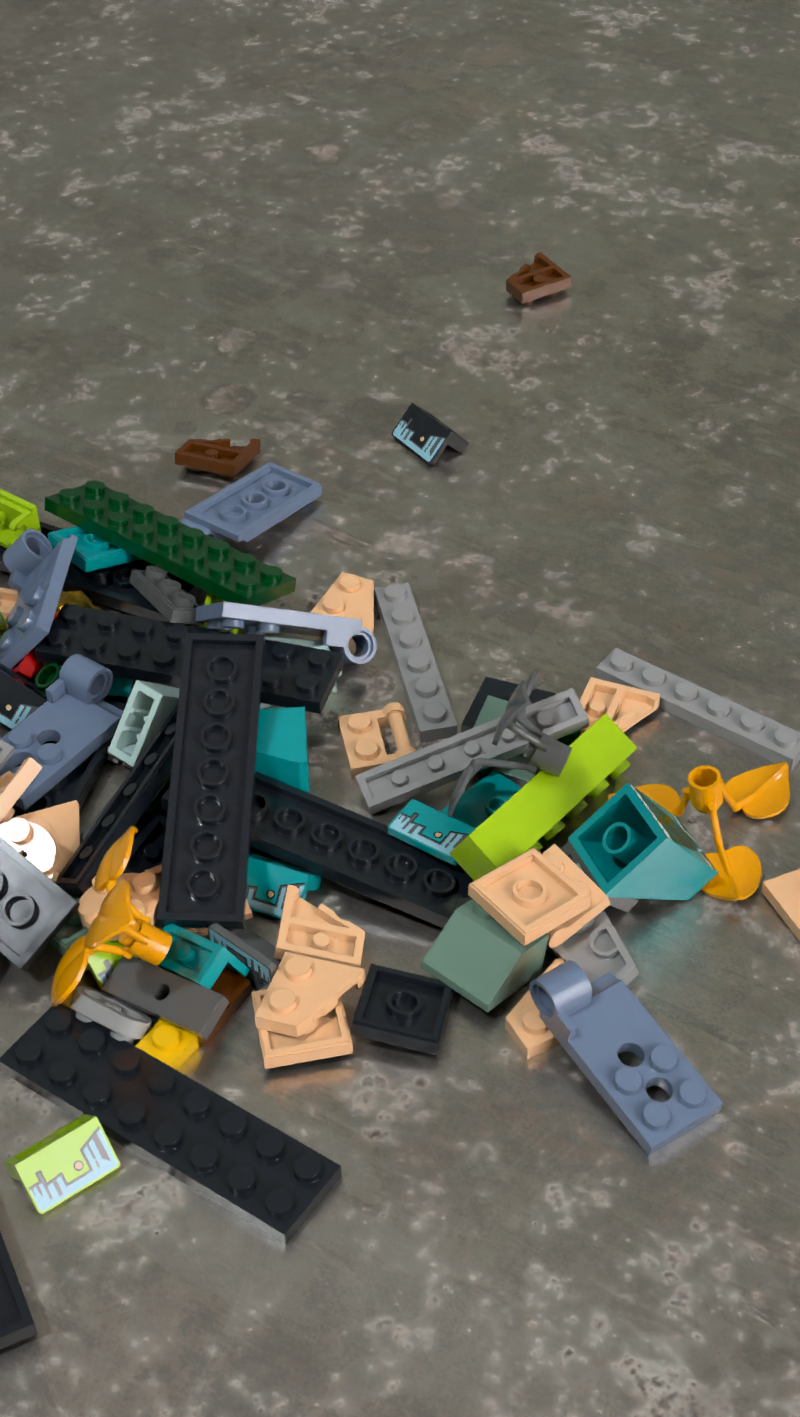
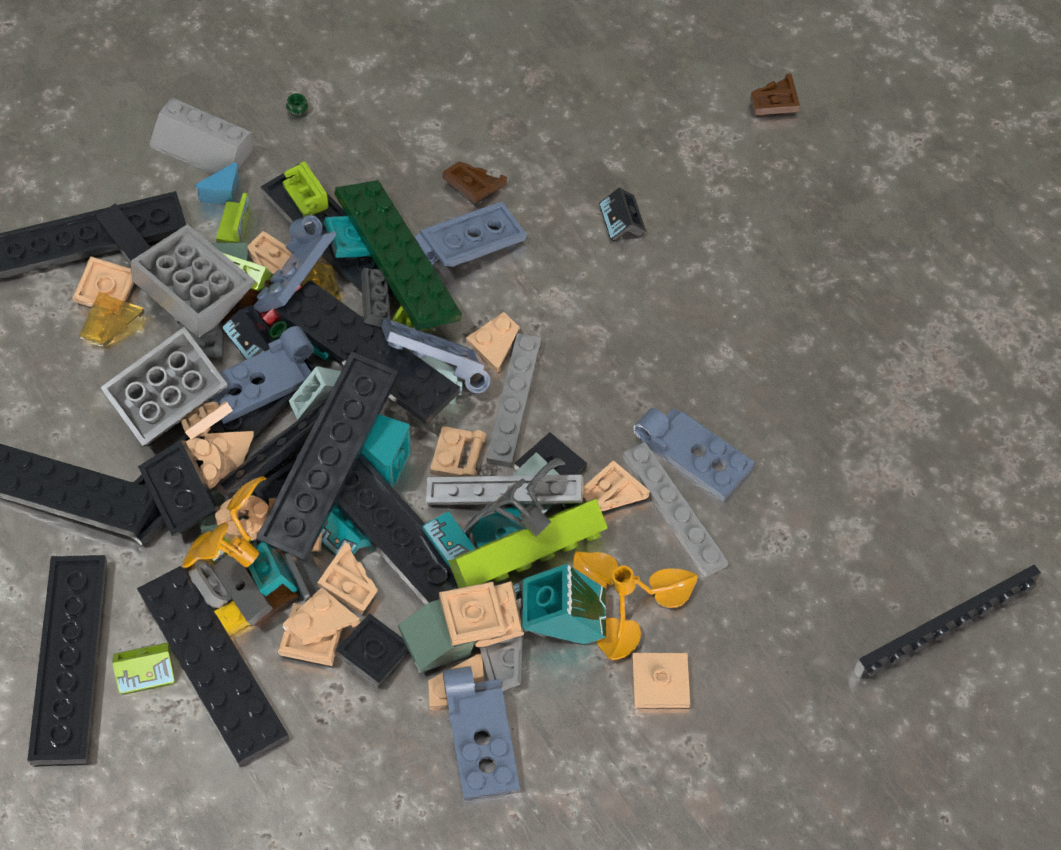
camera: 20 degrees right, 15 degrees up
none -> sand blue hinge [633,408,755,501]

